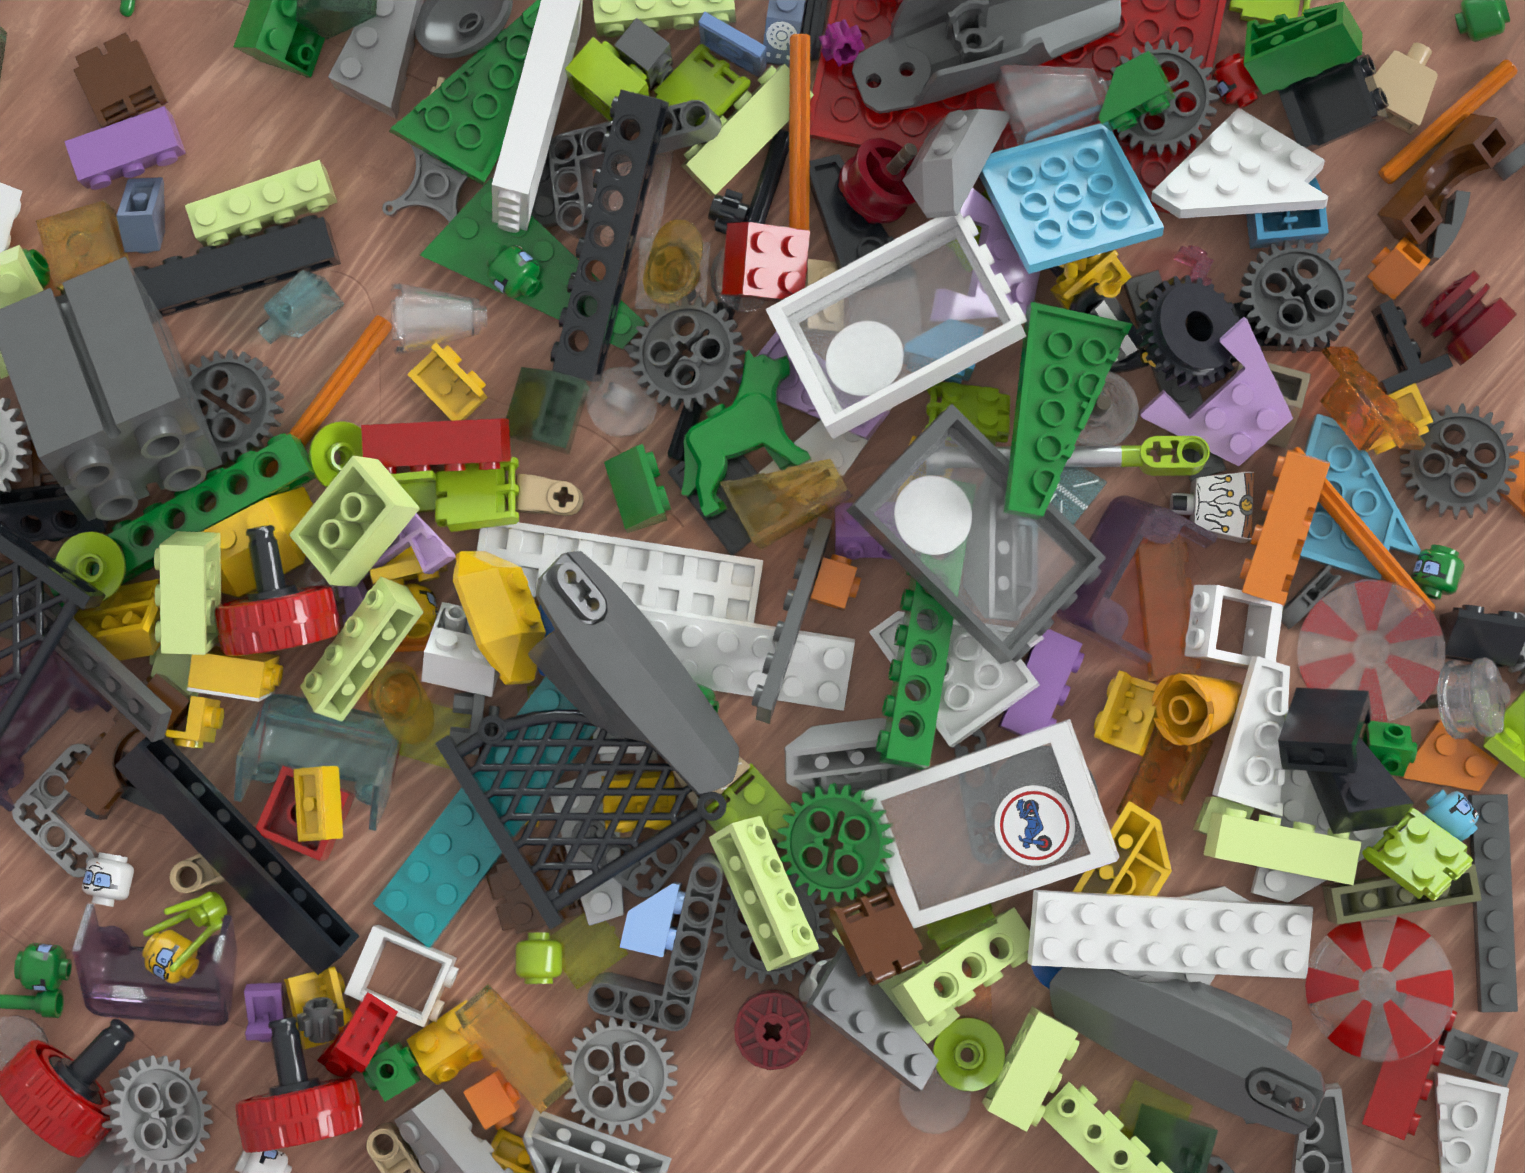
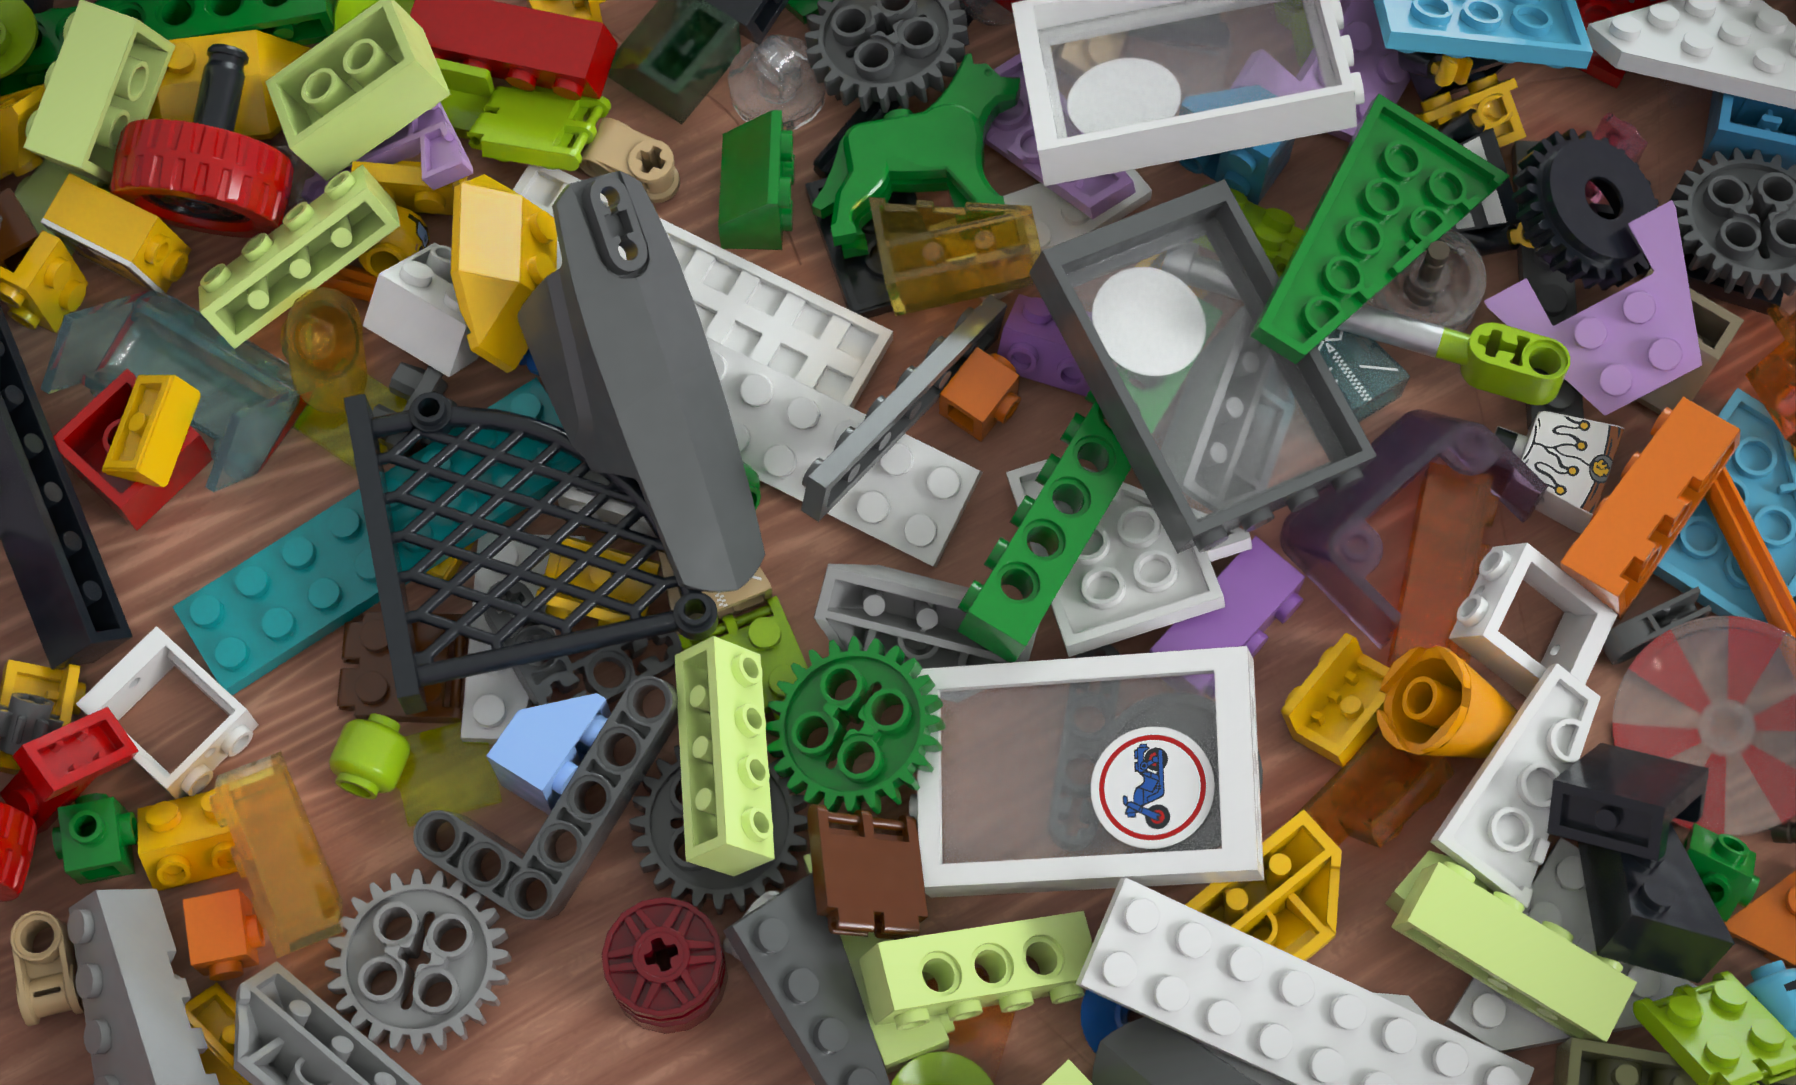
camera: 15 degrees right, 15 degrees down
clear neon green piece [926,890,998,951] -> none

